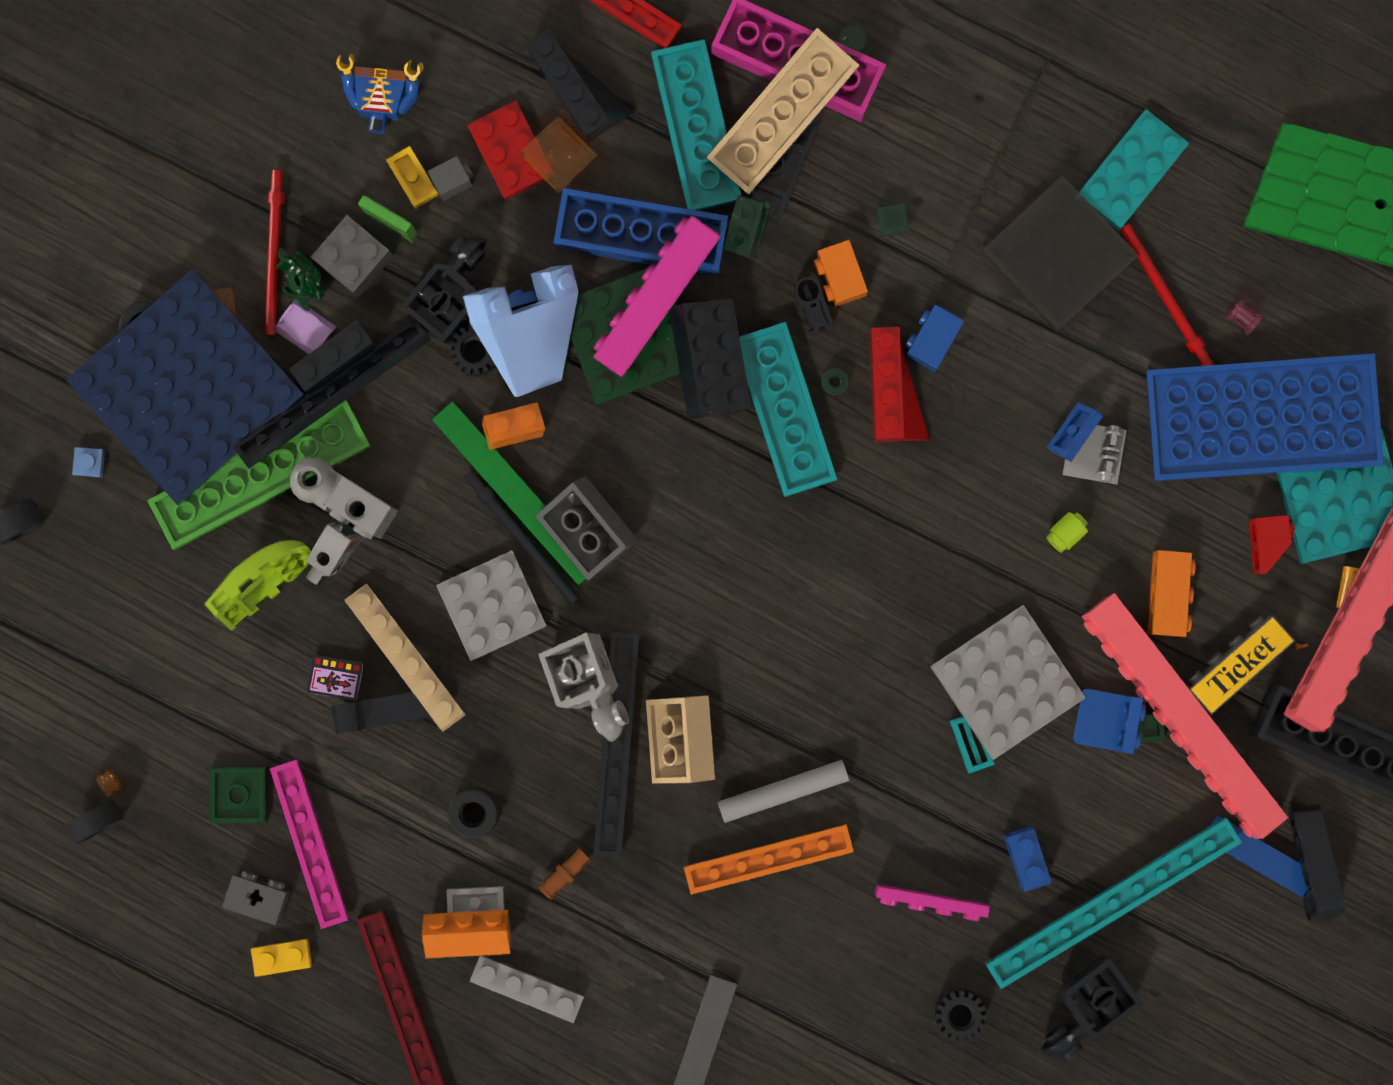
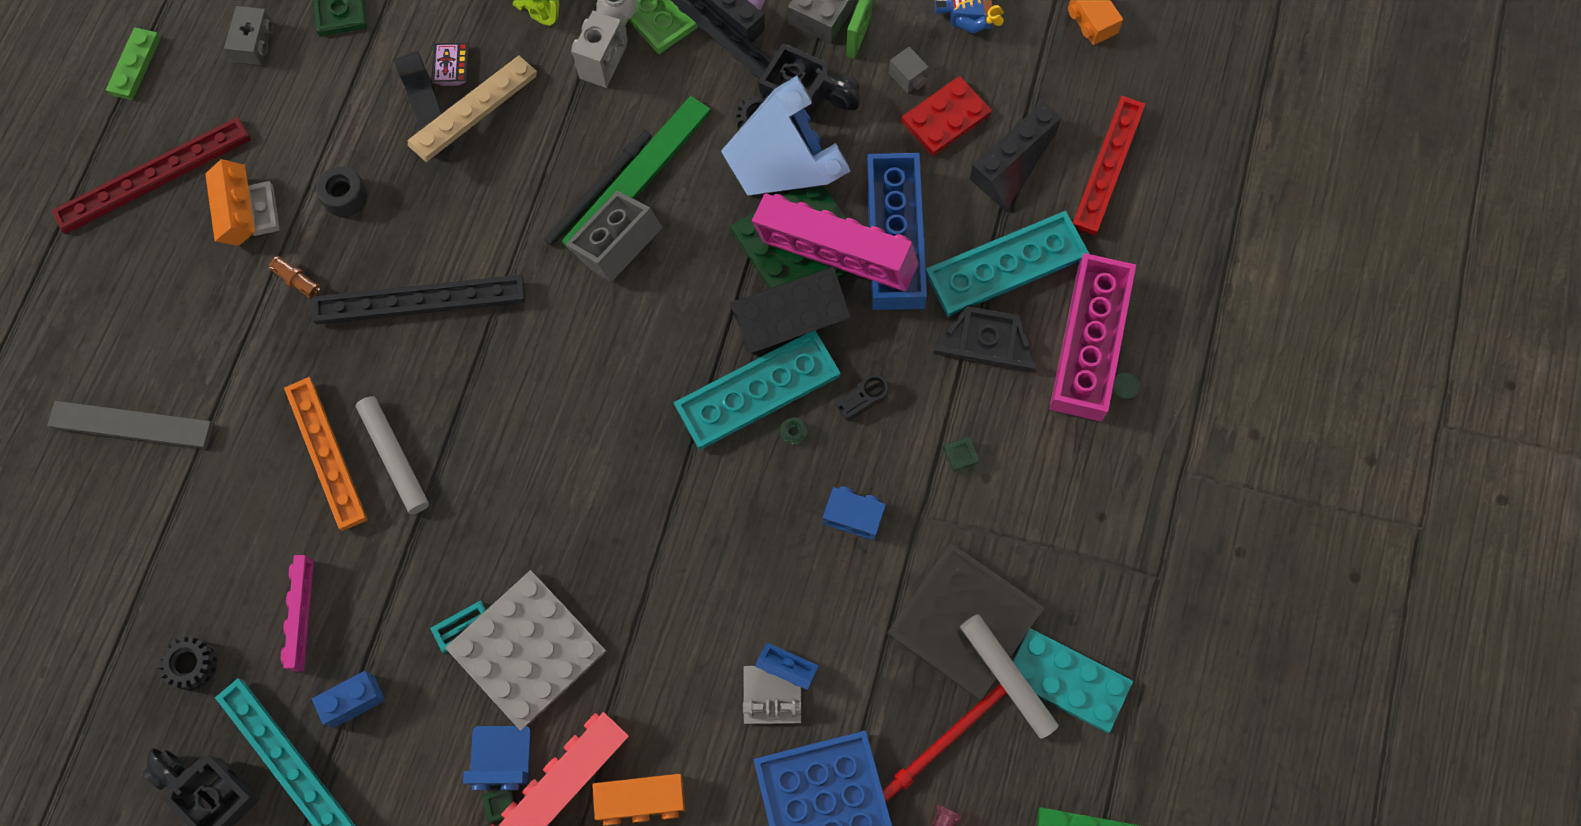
camera: 75 degrees right, 15 degrees down
yellow plate [251,938,312,977] -> none
dark pink plate [270,759,349,929] -> none
light grey torso [306,521,363,586] -> none
yellow plate [386,146,439,209] -> none
light grey plate [436,551,547,661] -> none
light grey plate [470,955,585,1023] -> none
orange piece [482,402,545,450] -> none
clear orange tile [520,116,597,193] -> none
light grey brick [538,633,629,742] -> none
tan slope [646,695,715,784] -> none
tan plate [707,28,860,194] -> none
clear green brick [723,195,771,257] -> none
orange brick [814,240,868,307] -> none
red wedge [869,327,929,442] -> none
lime brick [1046,512,1088,553] -> none
none -> bright green plate [106,27,161,101]
none -> light grey piece [960,614,1058,738]

